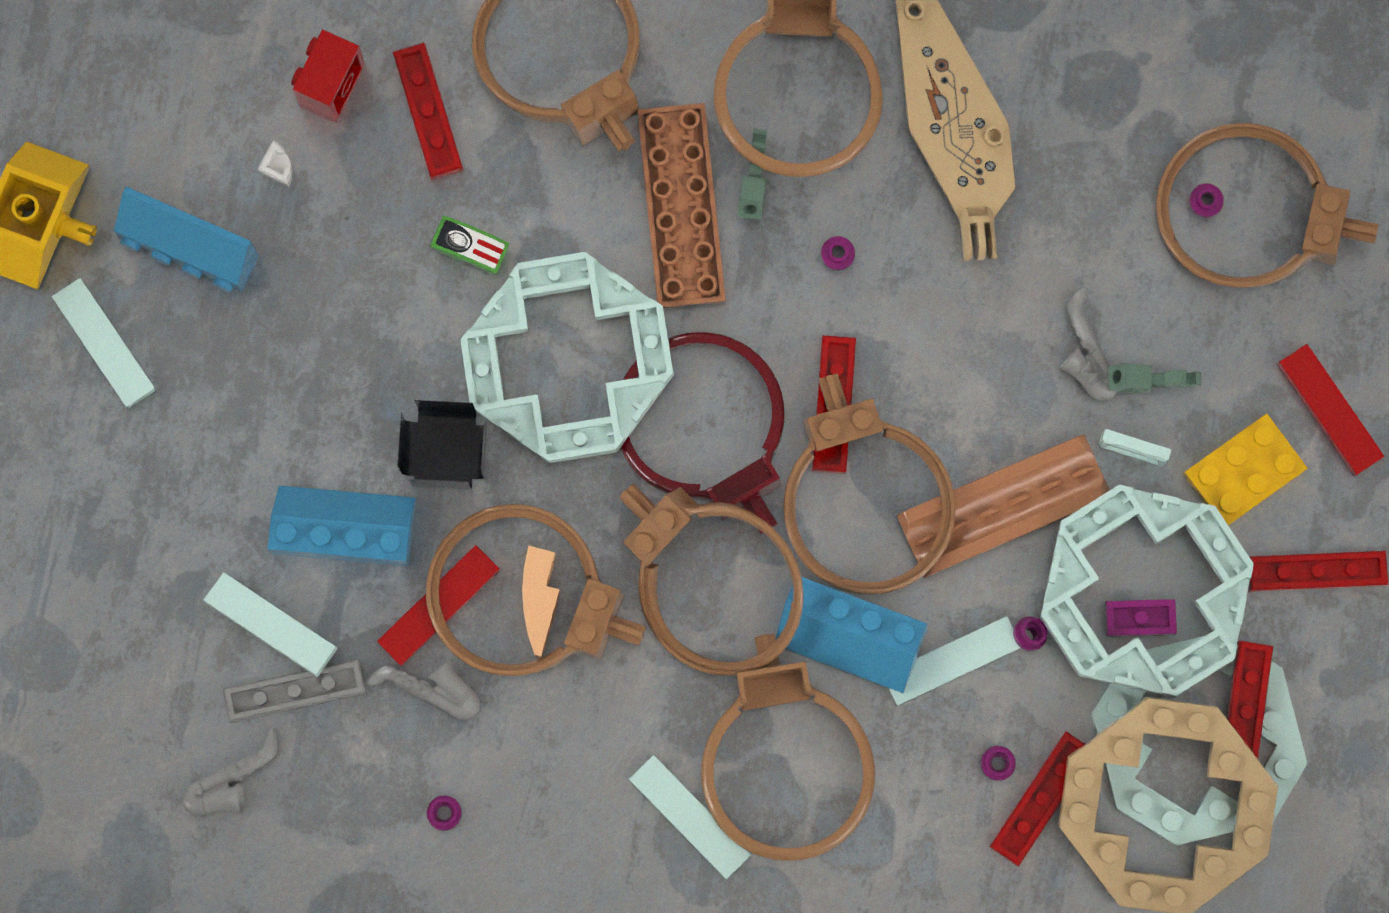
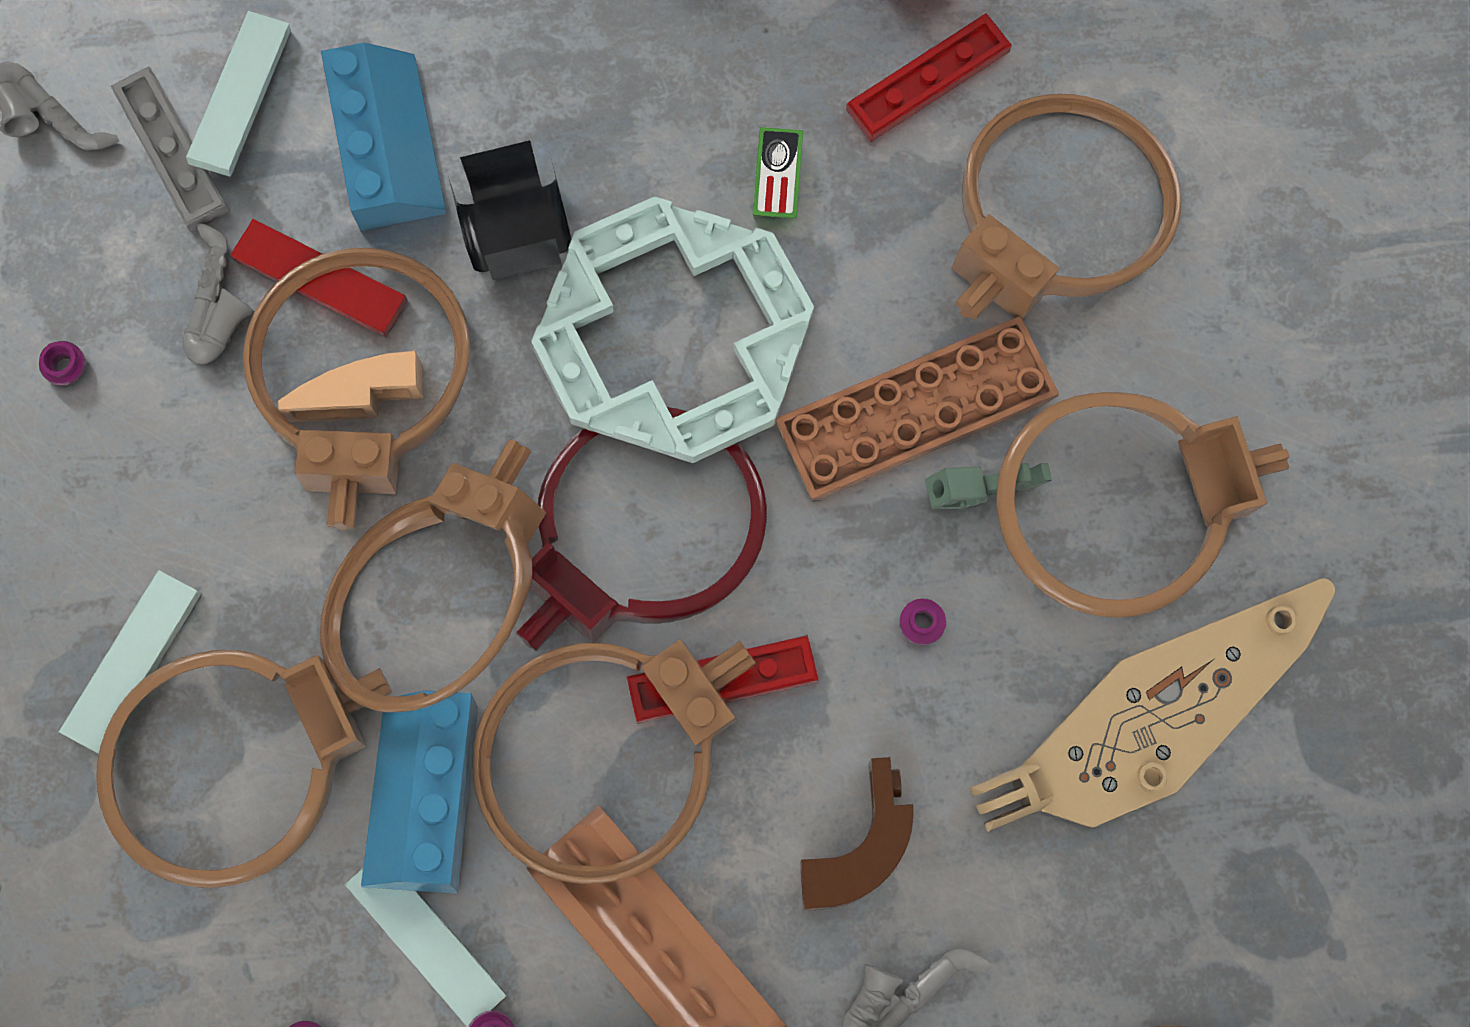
camera: 75 degrees right, 5 degrees down
none -> reddish brown arch [800,757,914,911]

